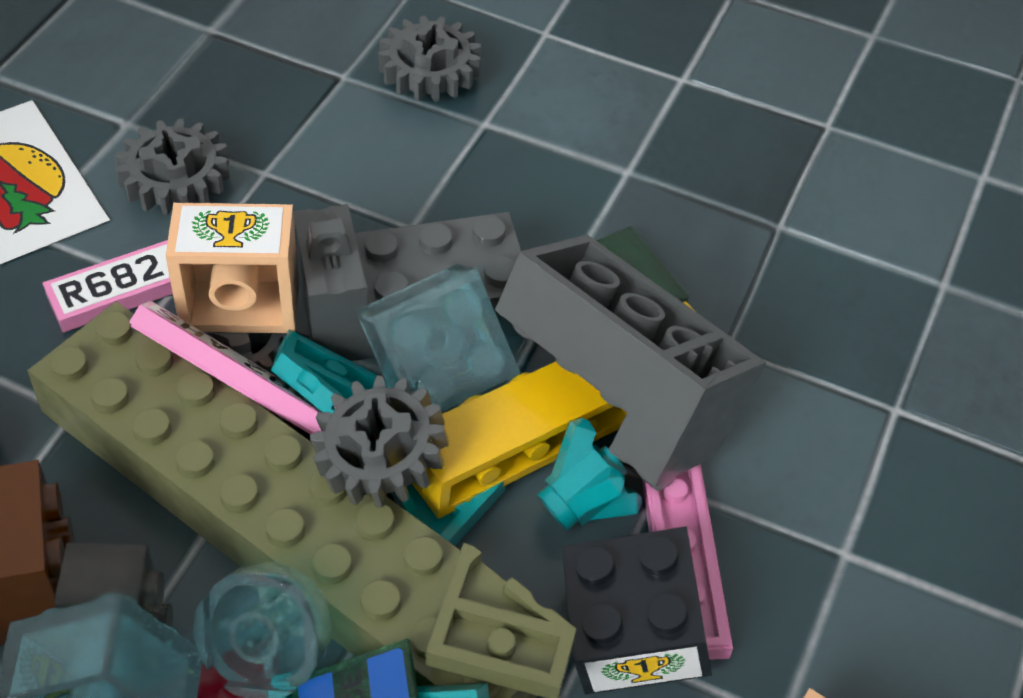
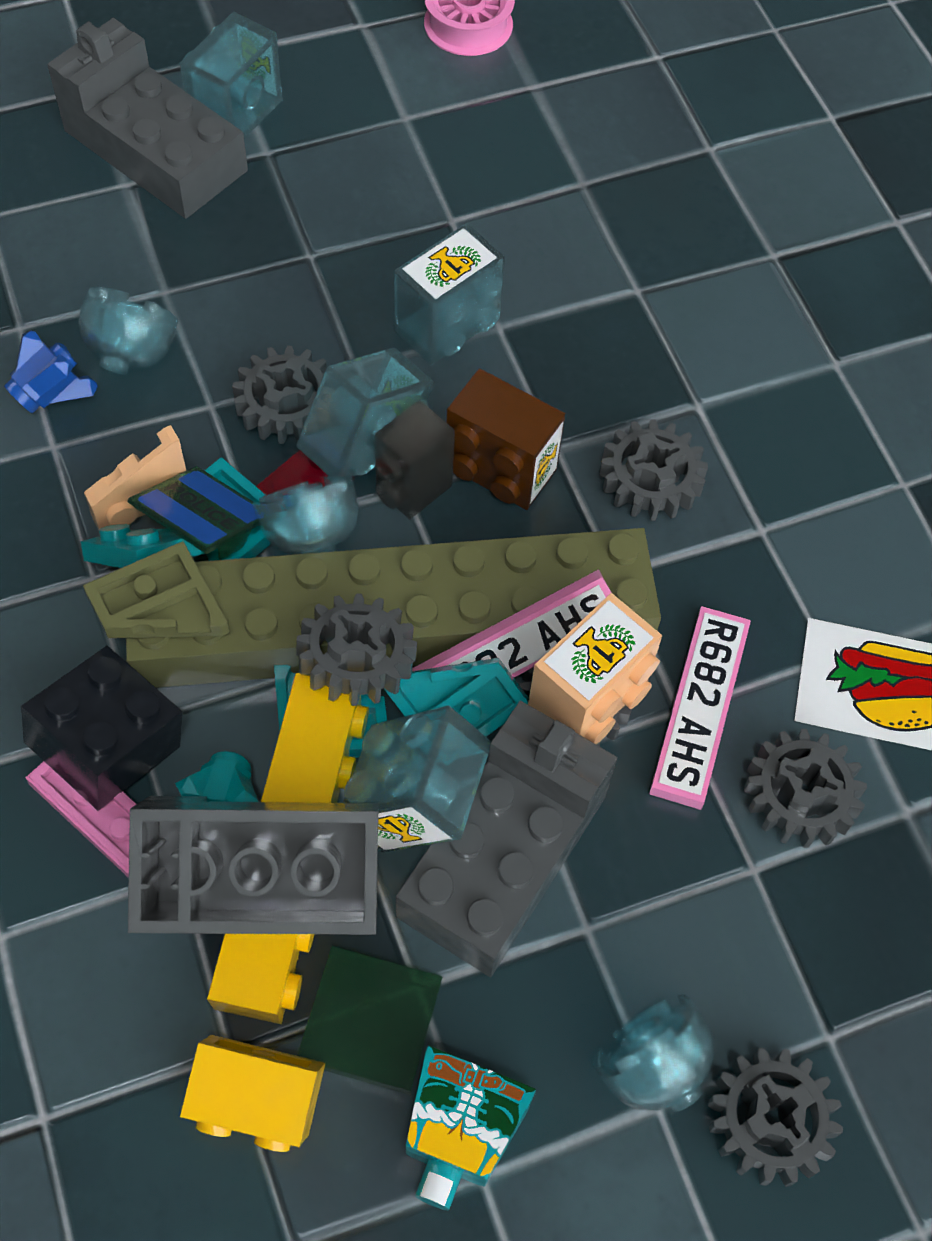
camera: 135 degrees right, 10 degrees up
none -> yellow brick [180,1035,326,1152]
none -> torso [406,1045,536,1211]
none -> clear light blue cylinder [591,994,714,1112]

